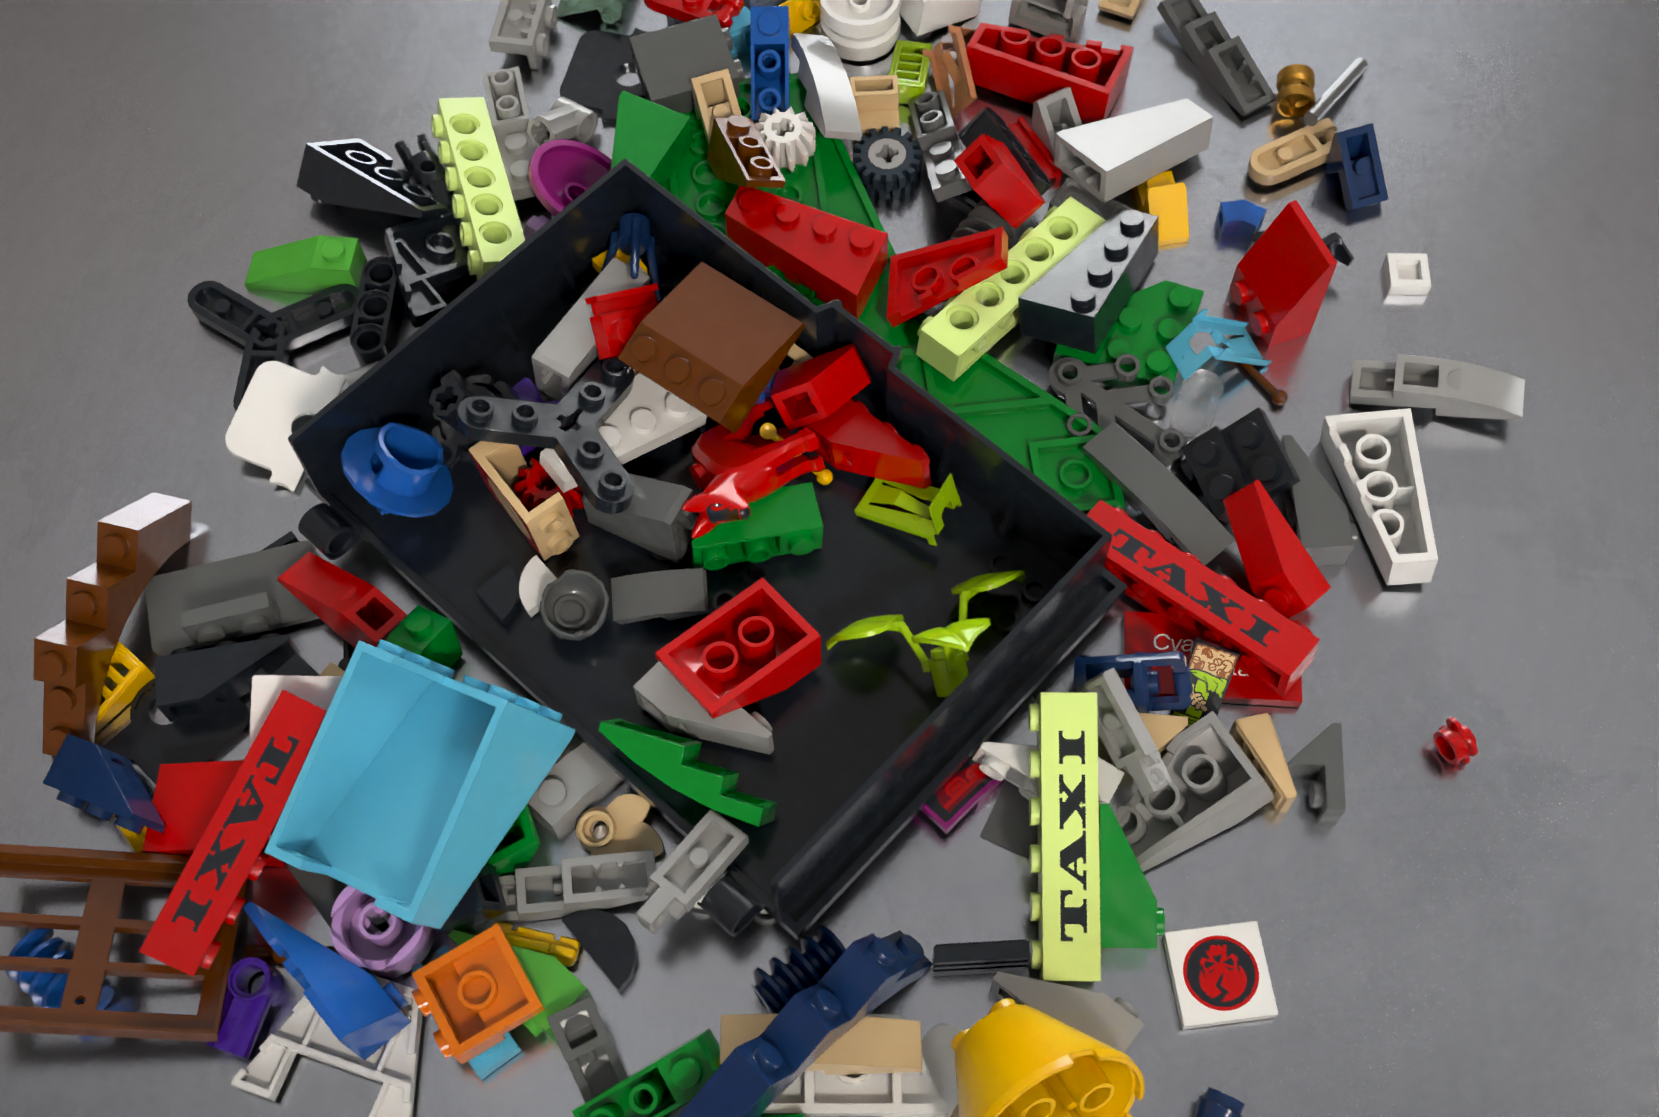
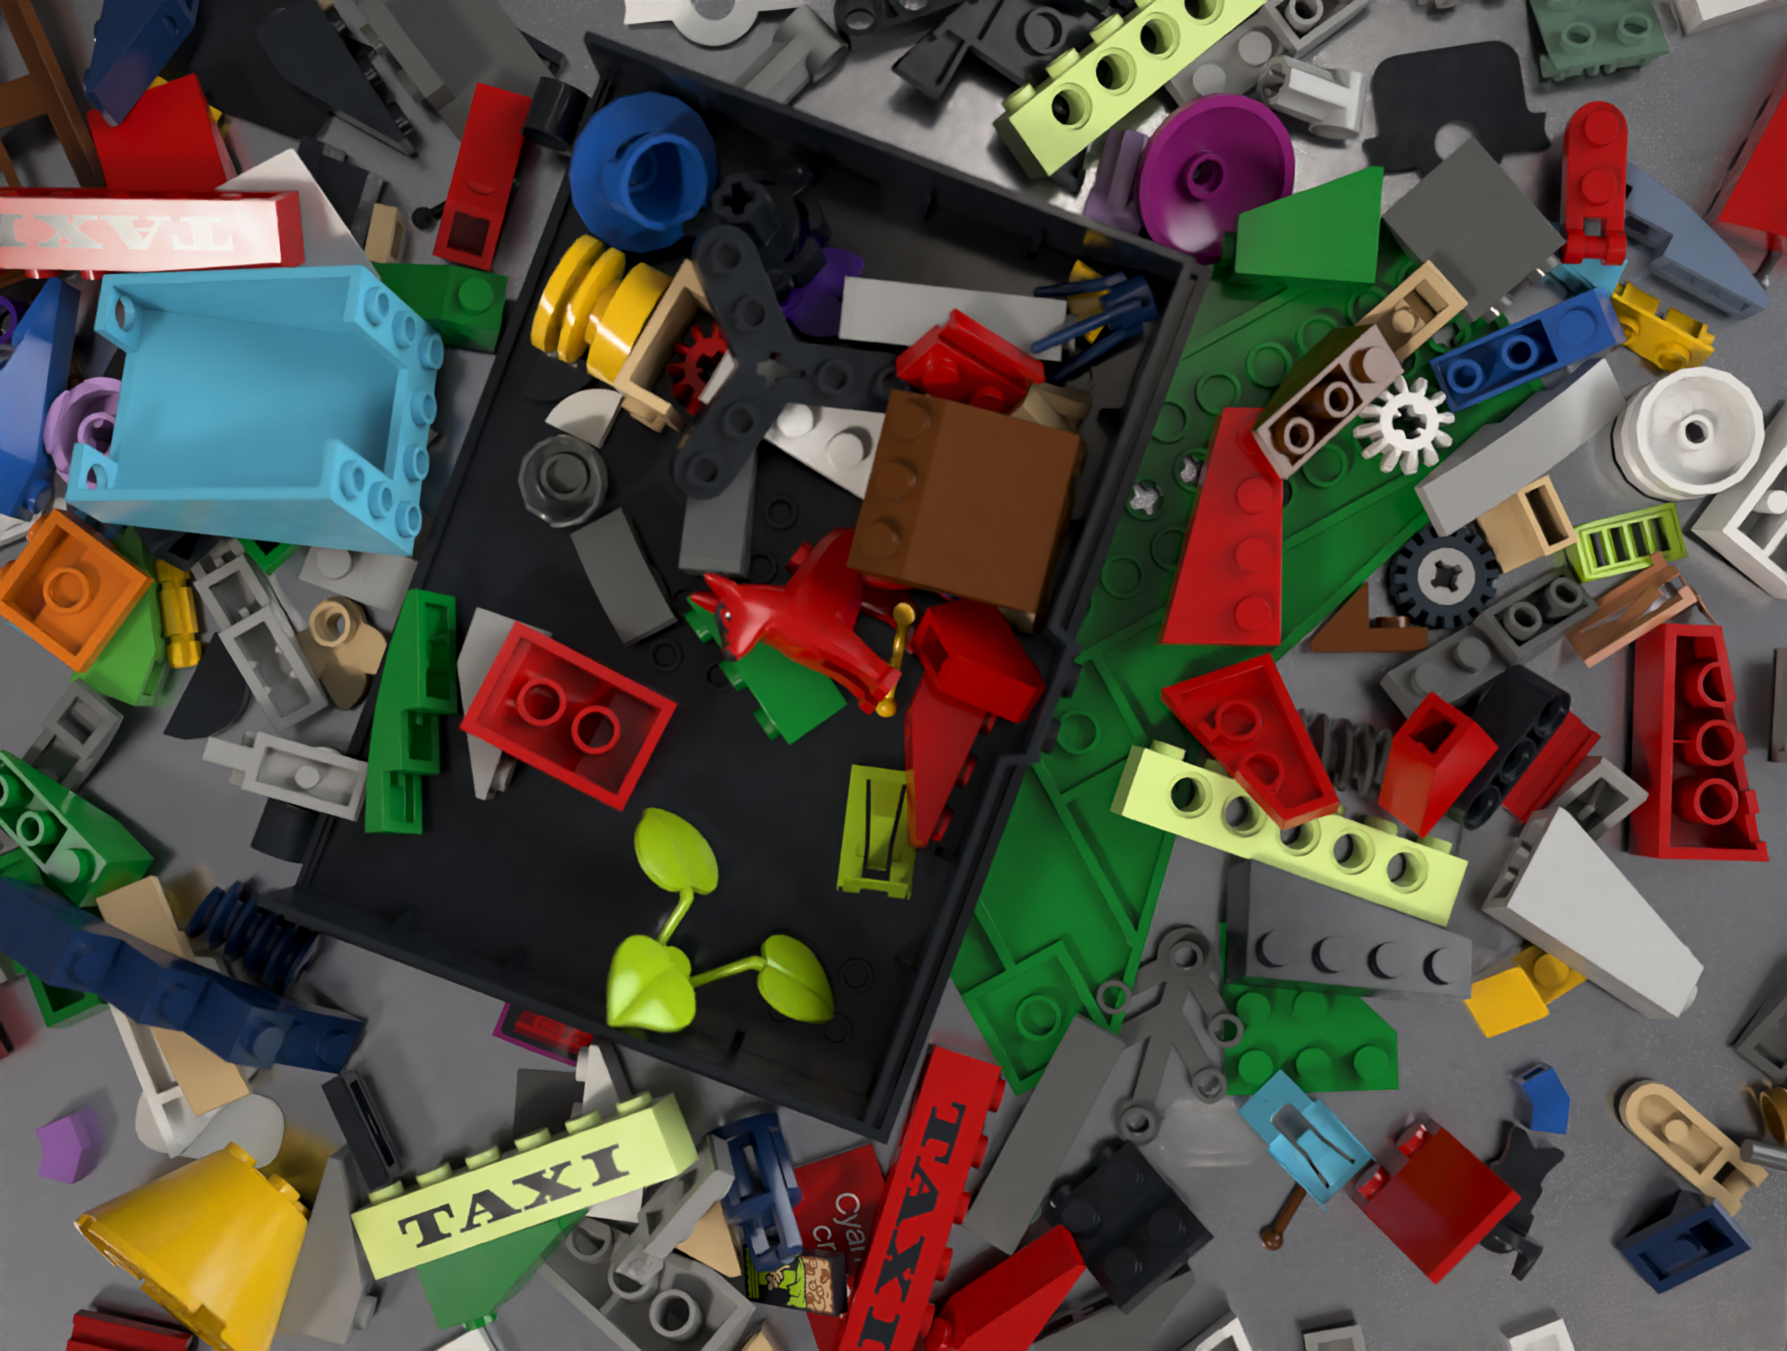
camera: 70 degrees right, 25 degrees up
none -> yellow wheel [531,234,674,386]
none -> reddish brown slope [1302,582,1428,654]

